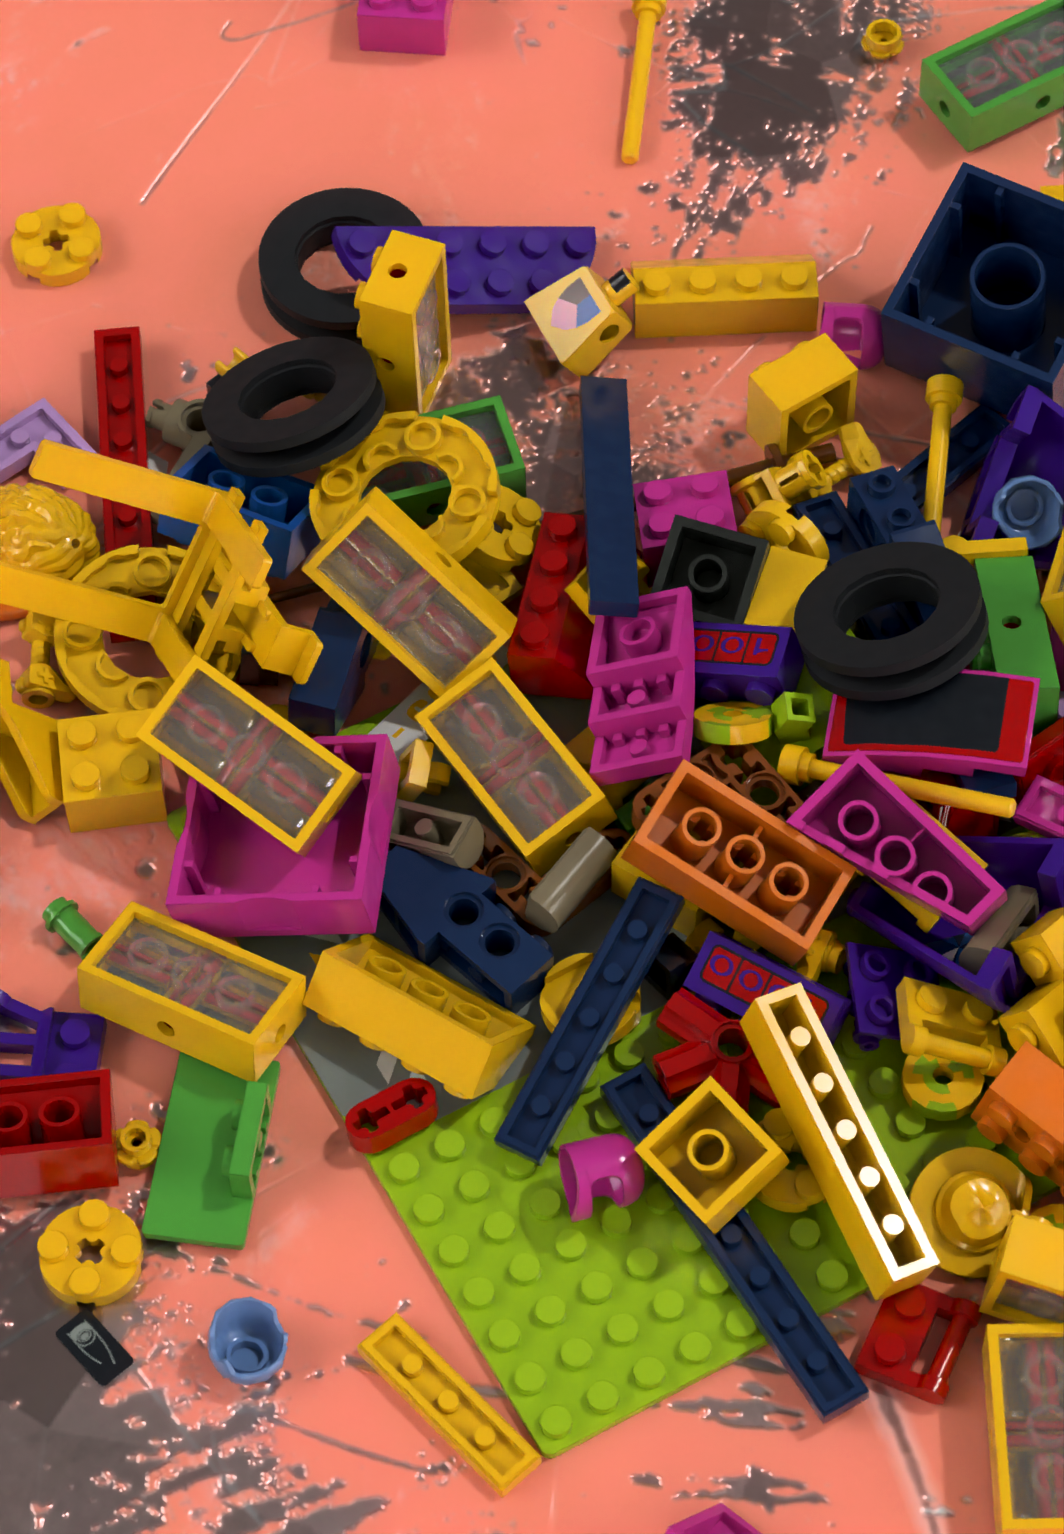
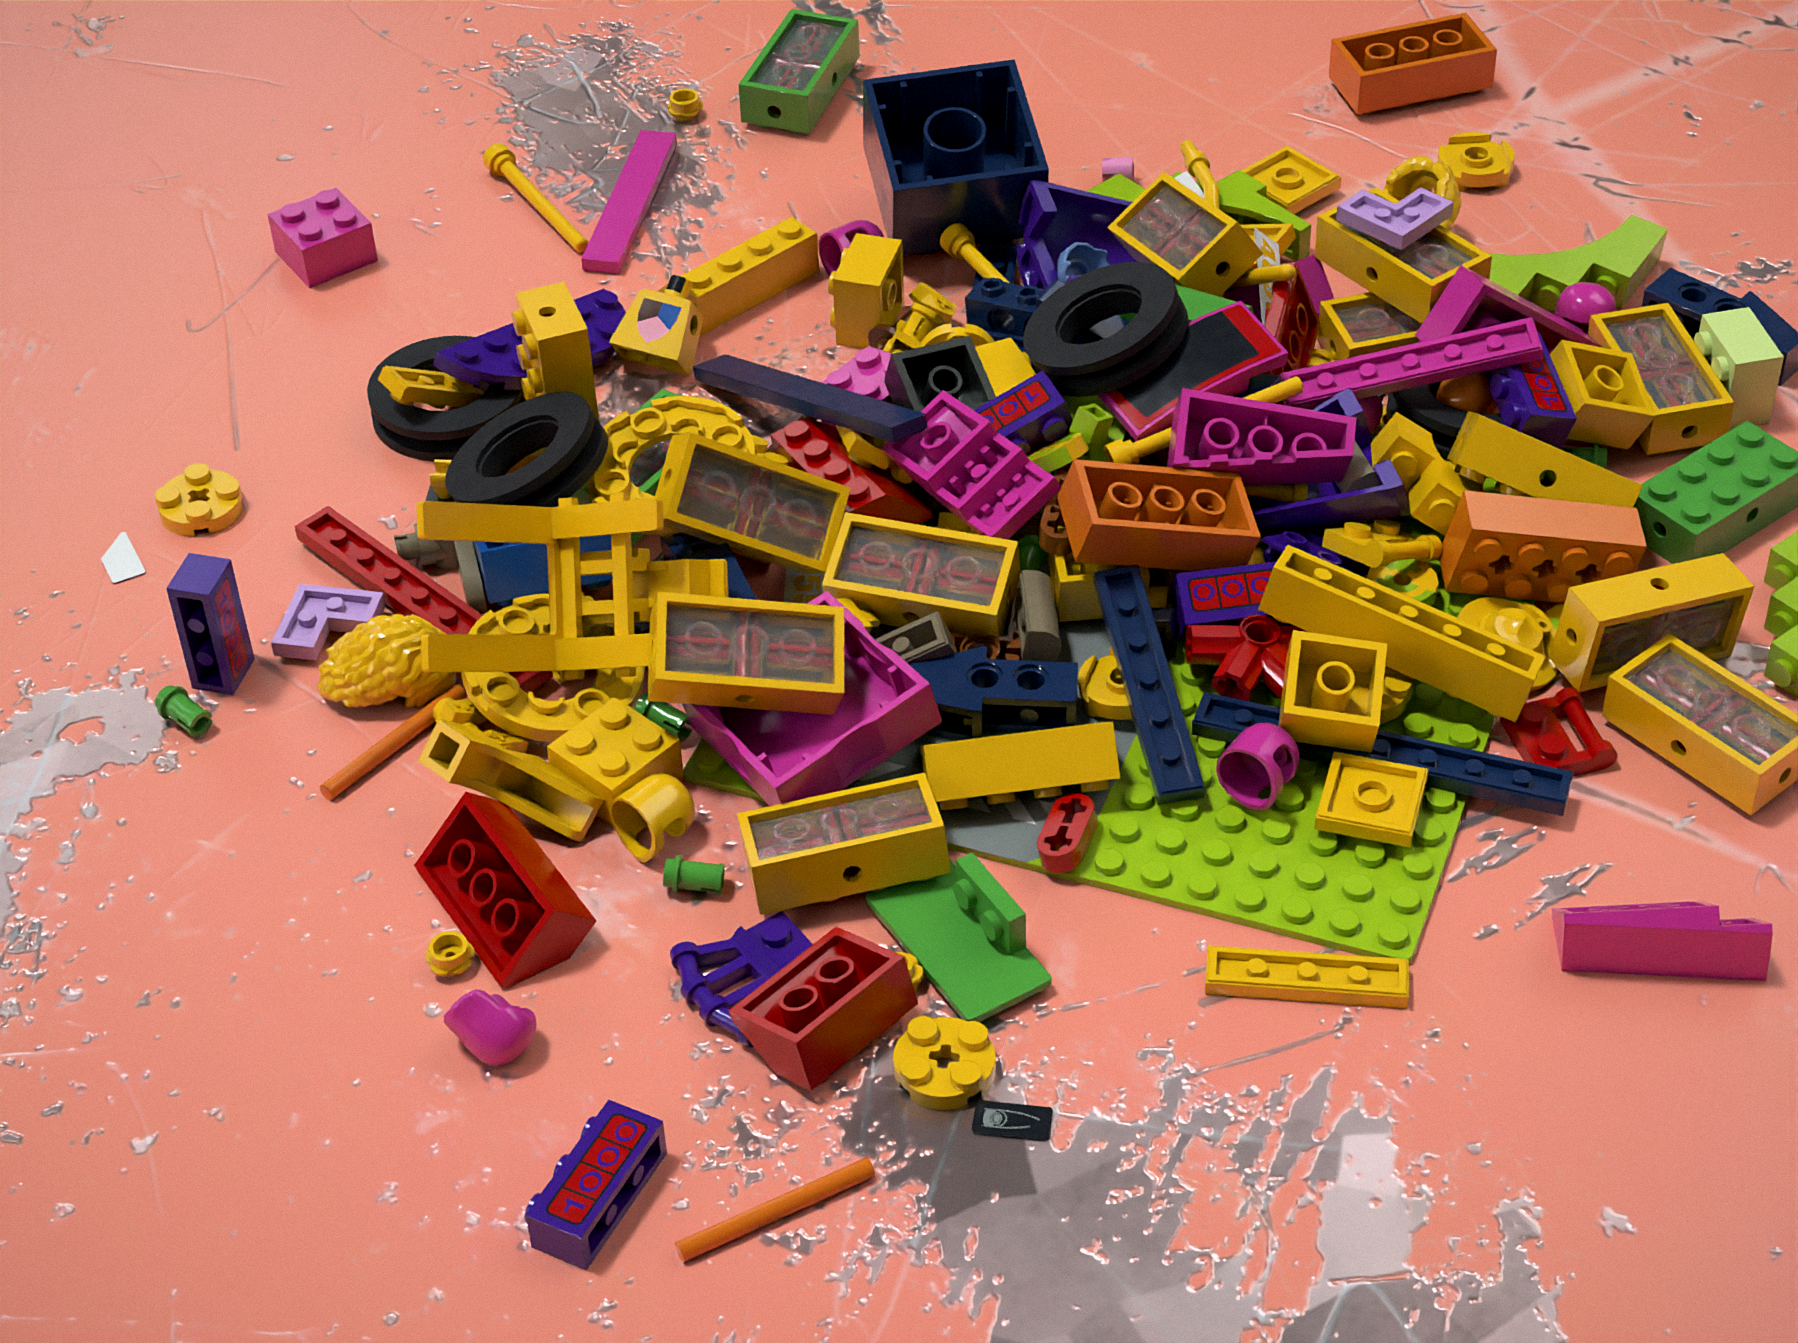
camera: 40 degrees left, 15 degrees down
medium blue hair [207,1297,288,1385] -> none
none -> yellow hinge [378,366,484,409]
none -> dark pink tile [581,130,677,274]
none -> yellow helmet [609,773,695,863]
none -> yellow plate [1314,751,1428,848]

